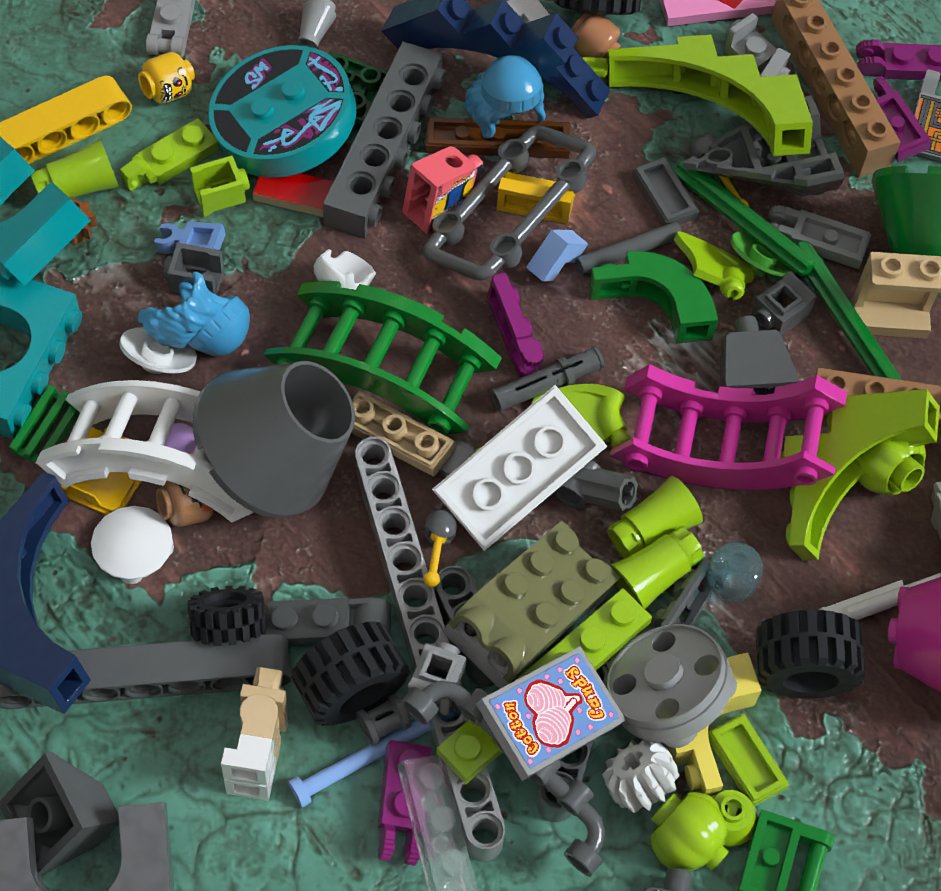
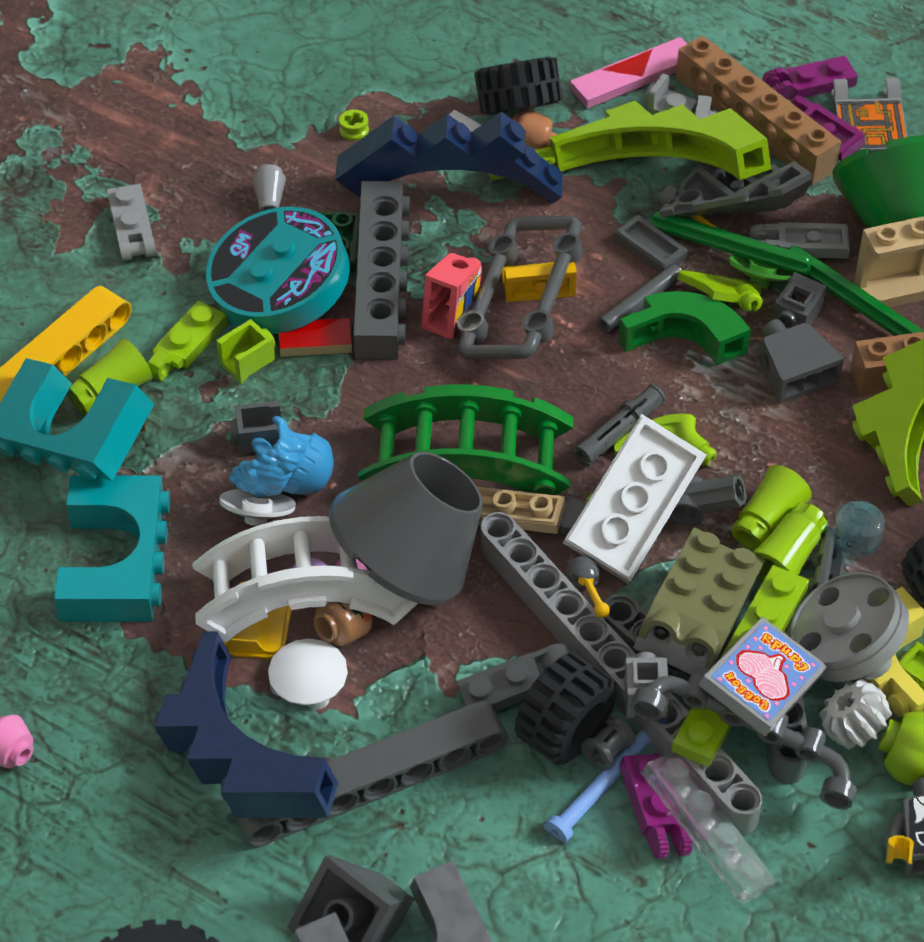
camera: 15 degrees left, 10 degrees down
green tile [9,385,80,465] -> none
yellow head [138,52,195,104] -> none
medium blue plate [154,221,226,254] -> none
black tyre [188,586,266,646] -> none
hips [221,667,289,801] -> none
white hair [314,249,376,290] -> none
reddish brown tile [426,117,570,159] -> none
dark azure hair [464,55,546,139] -> none
magenta hinge [487,273,544,377] -> none
light blue piece [526,230,588,282] -> none
dark pink fence [610,364,847,490] -> none

